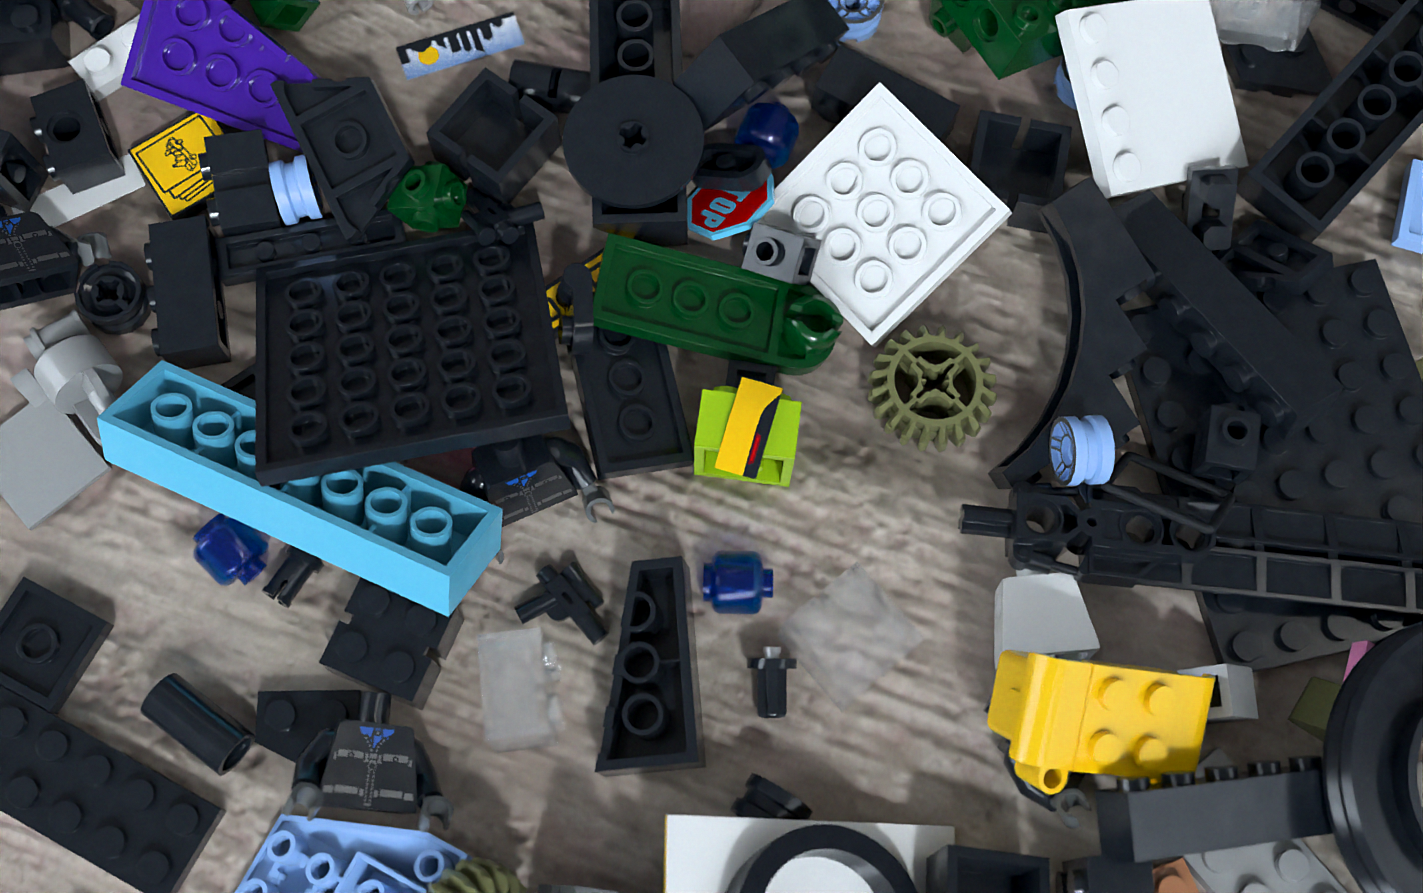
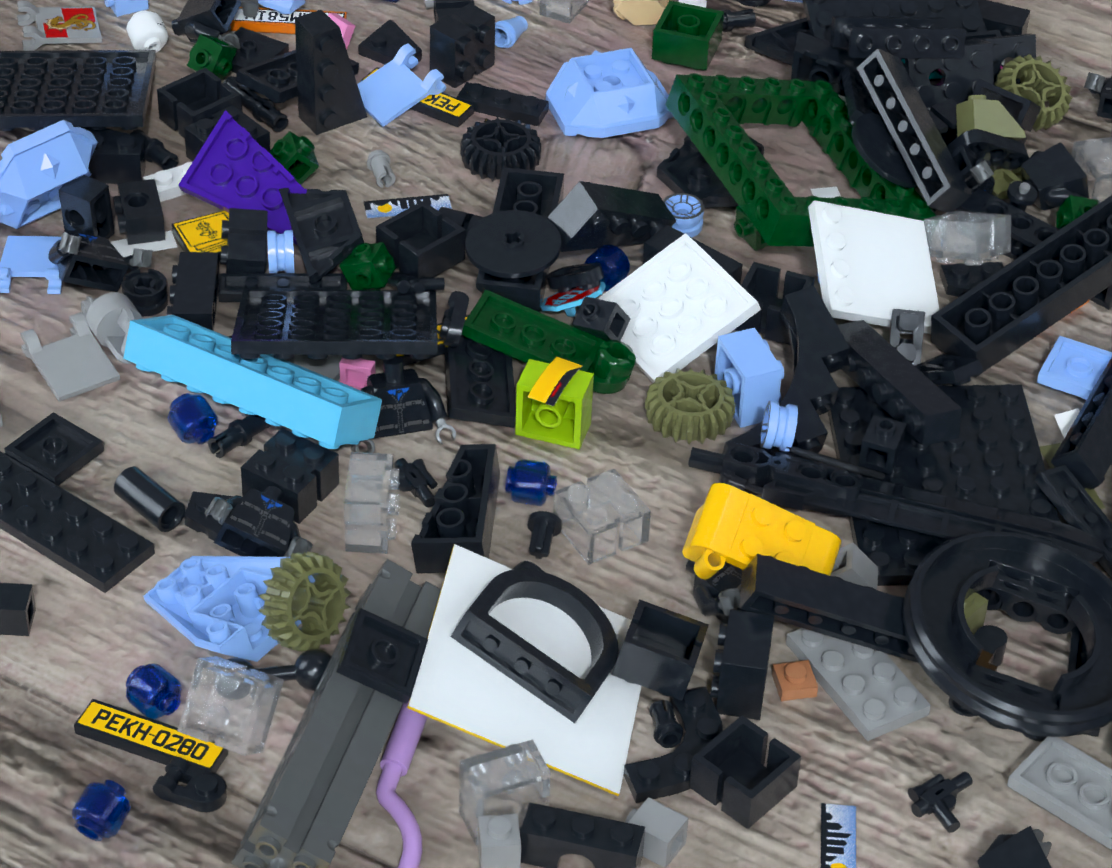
camera: 10 degrees right, 30 degrees down
none -> light blue brick [715,328,784,428]

